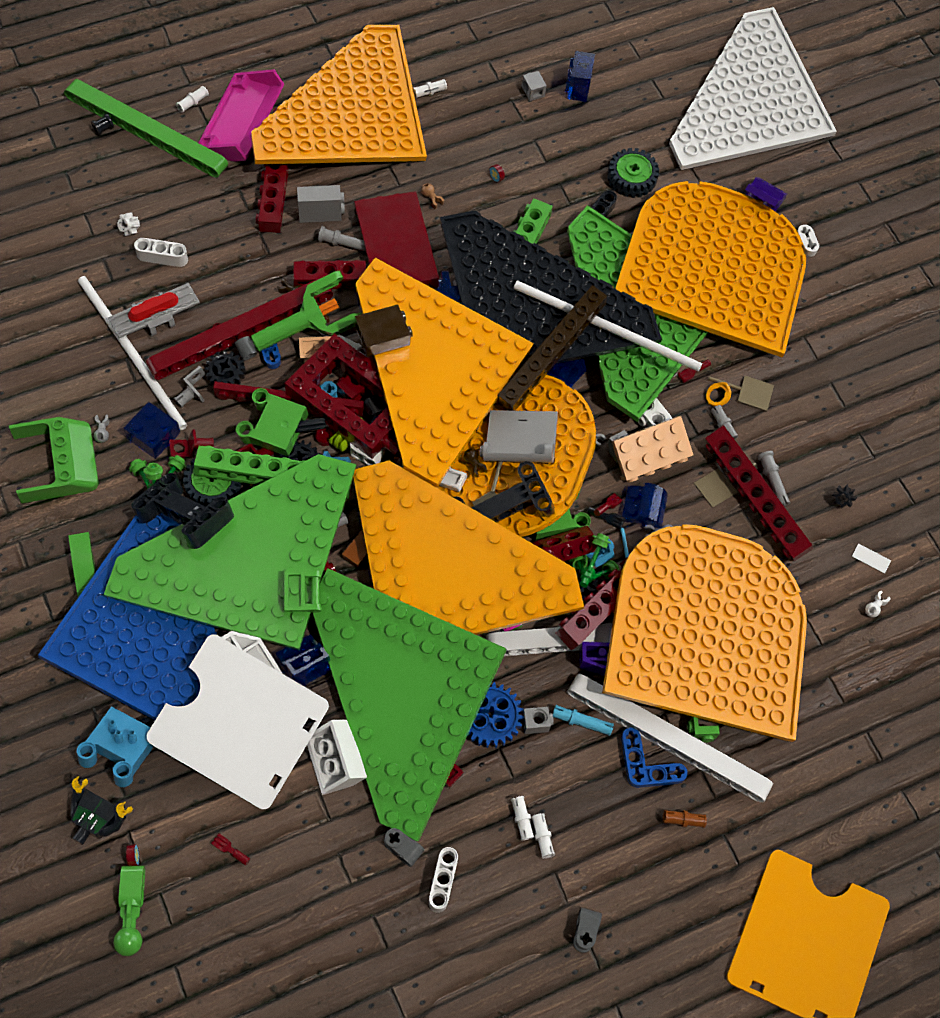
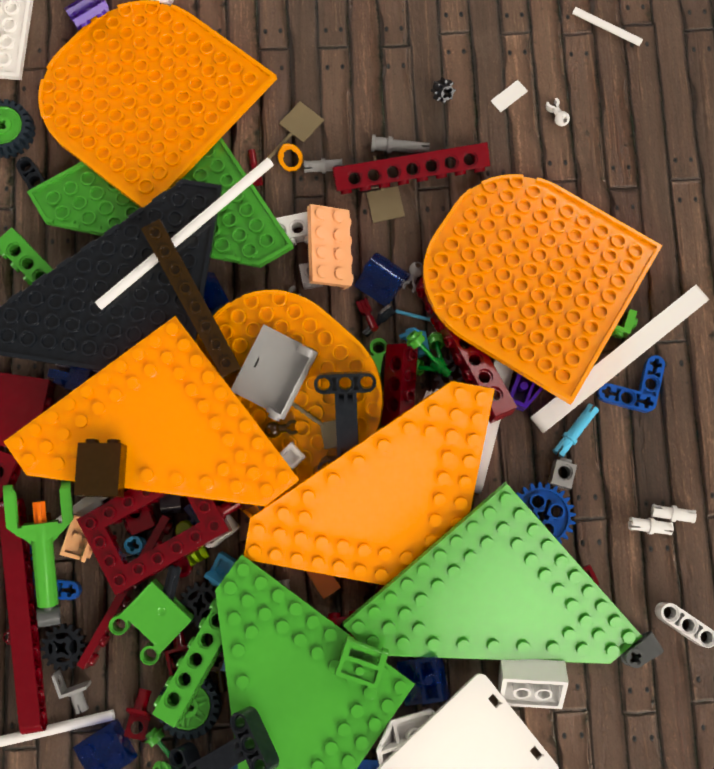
camera: 55 degrees left, 15 degrees up
dark orange pin [663,810,707,828] -> none

